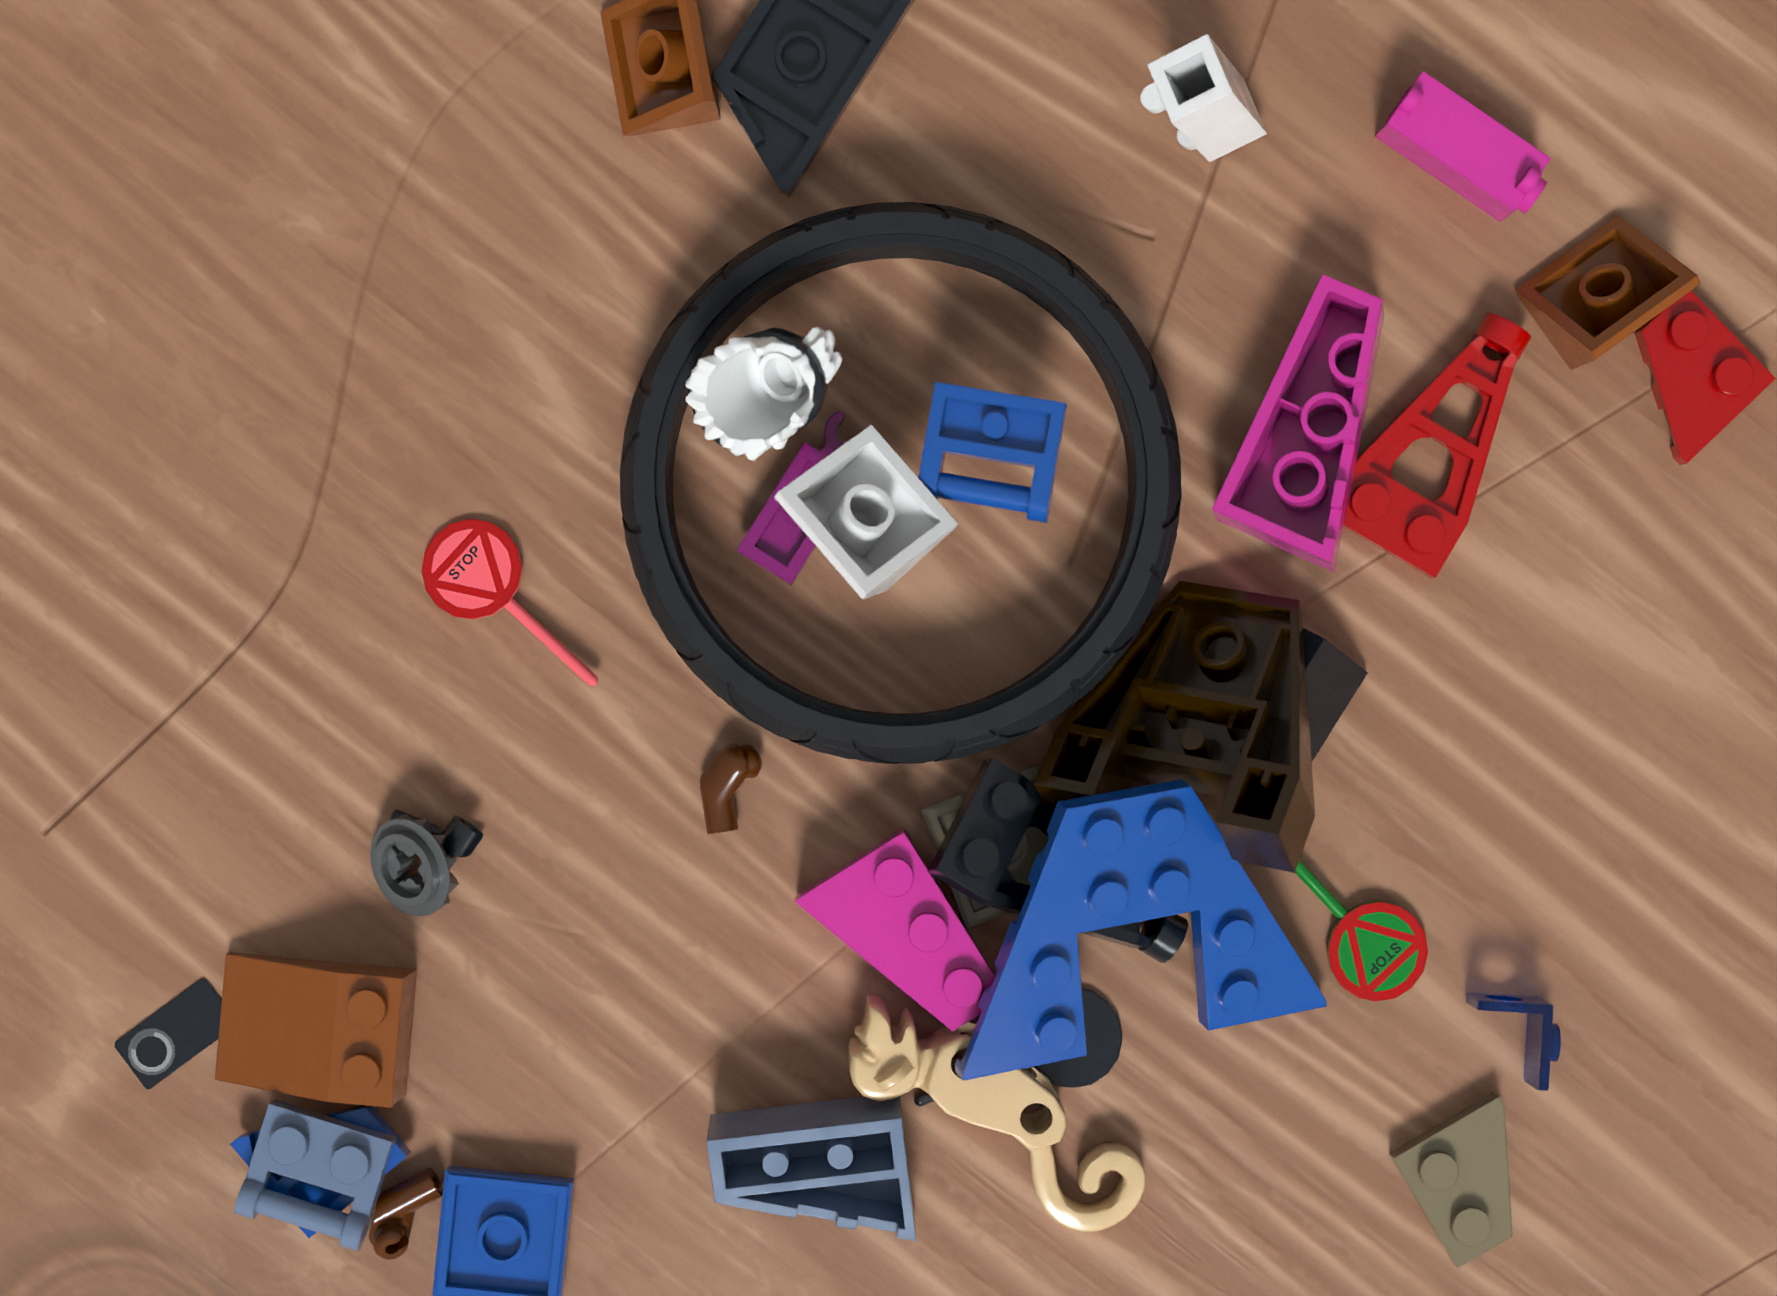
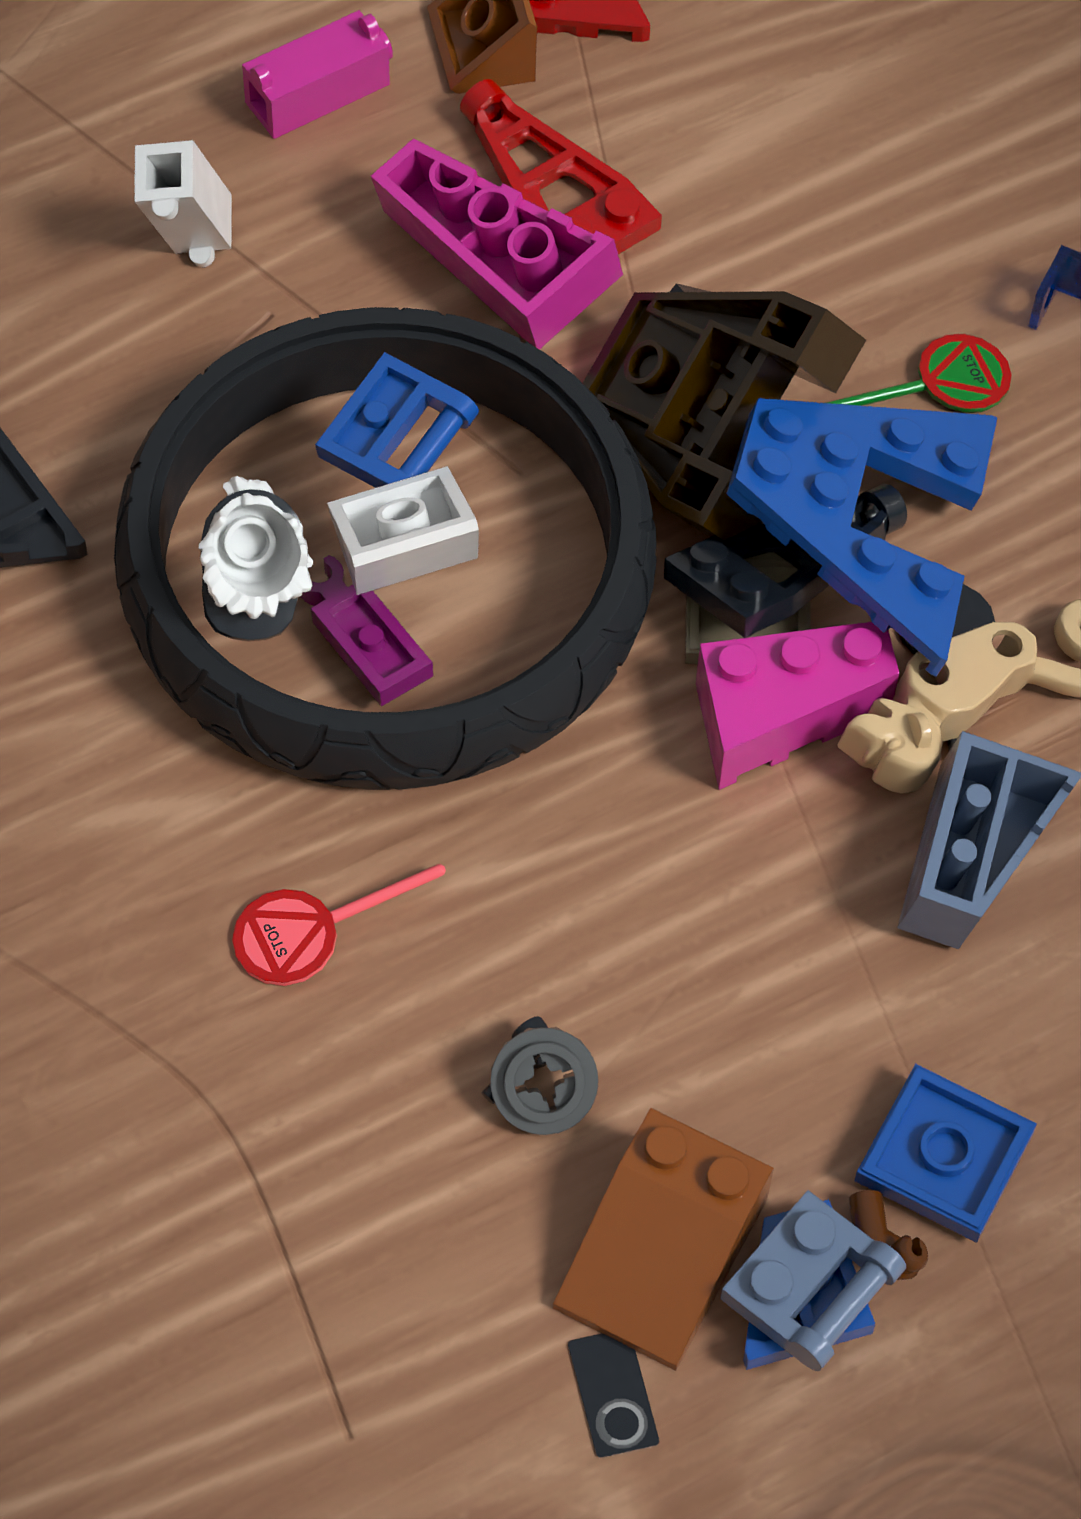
camera: 65 degrees left, 30 degrees down
reddish brown arm [700,744,762,834] -> none

